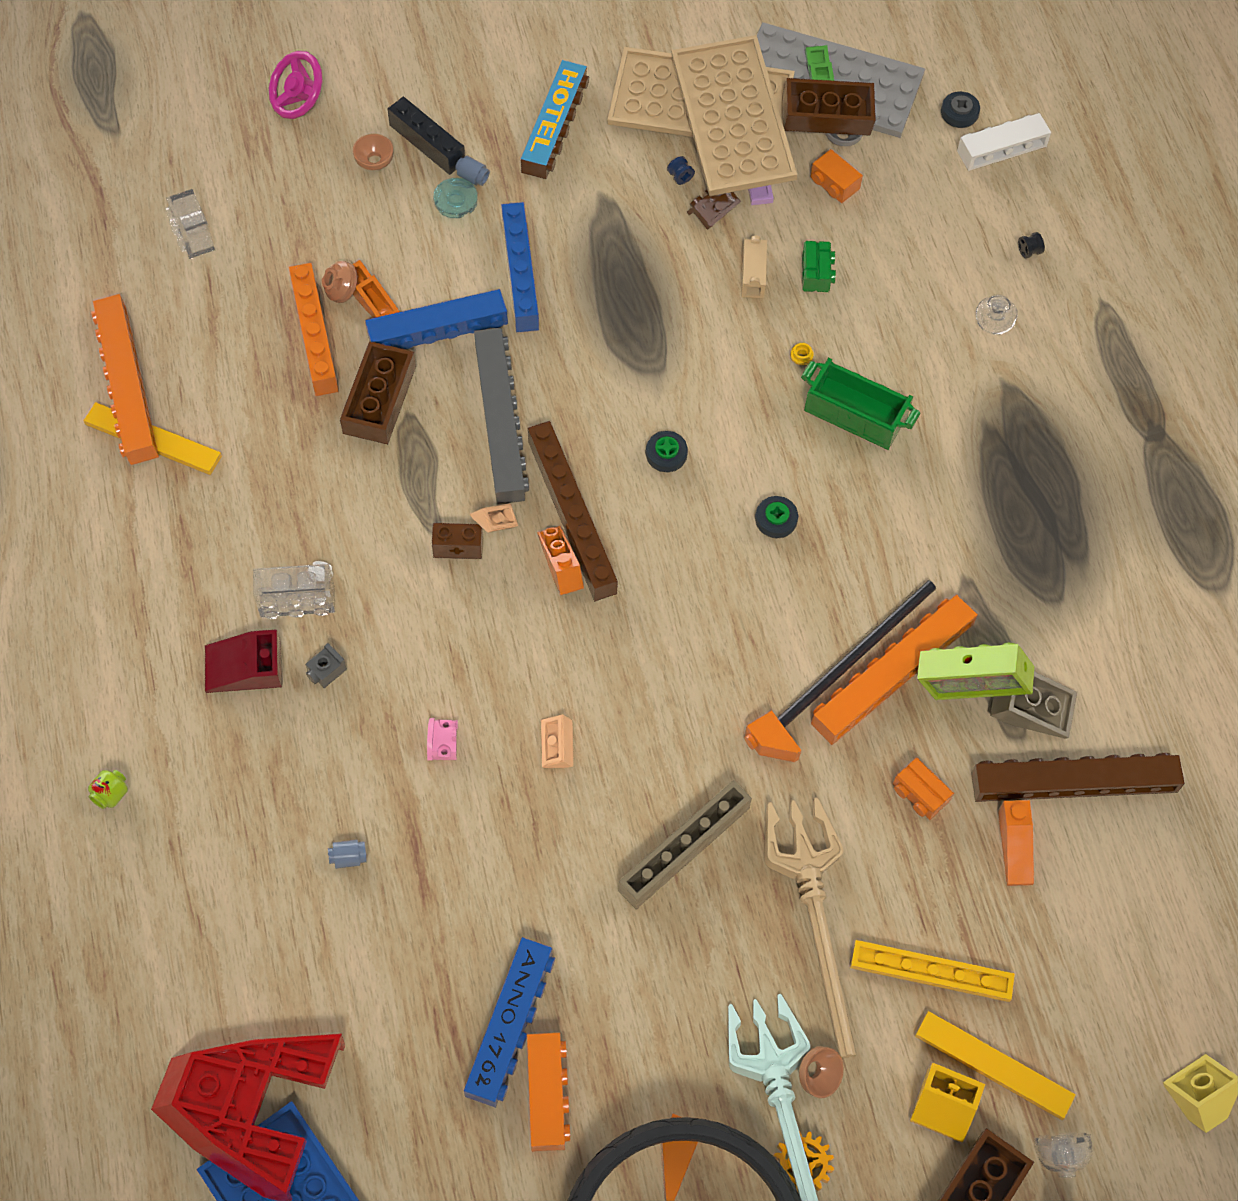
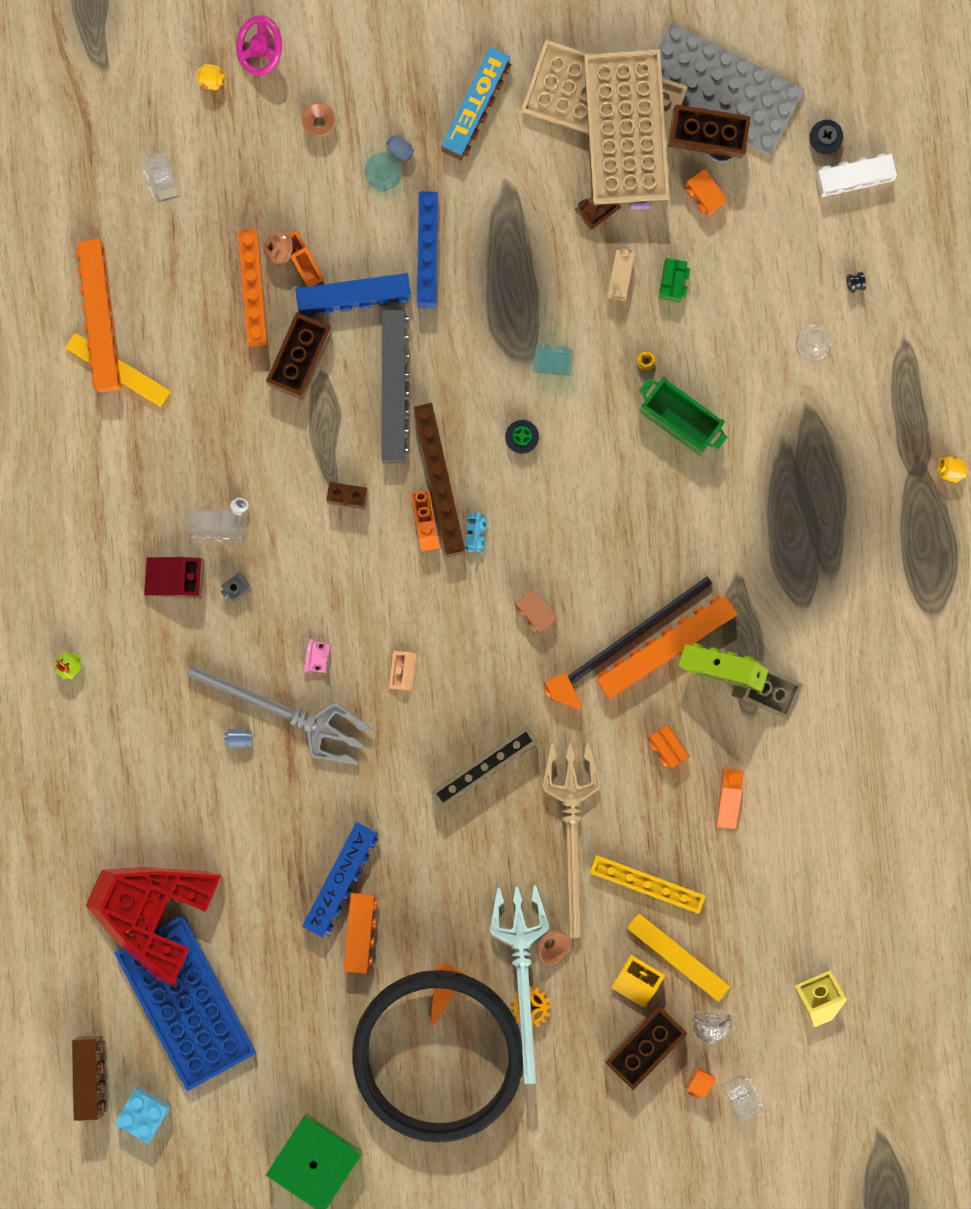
camera: 10 degrees right, 20 degrees up
black brick [387,96,465,175] -> none
light nougat slope [470,504,518,533] -> none
dark blue wheel [667,156,695,185] -> none
black wheel [755,496,799,539] -> none
bright green slope [805,45,834,81] -> none
reddish brown brick [971,752,1185,802] -> none
none -> light grey piece [187,665,373,765]
none -> yellow head [196,64,226,90]
none -> medium azure hinge [465,512,487,553]
none -> nougat brick [515,589,558,634]
none -> clear light blue brick [533,344,573,376]
none -> yellow head [937,455,968,483]

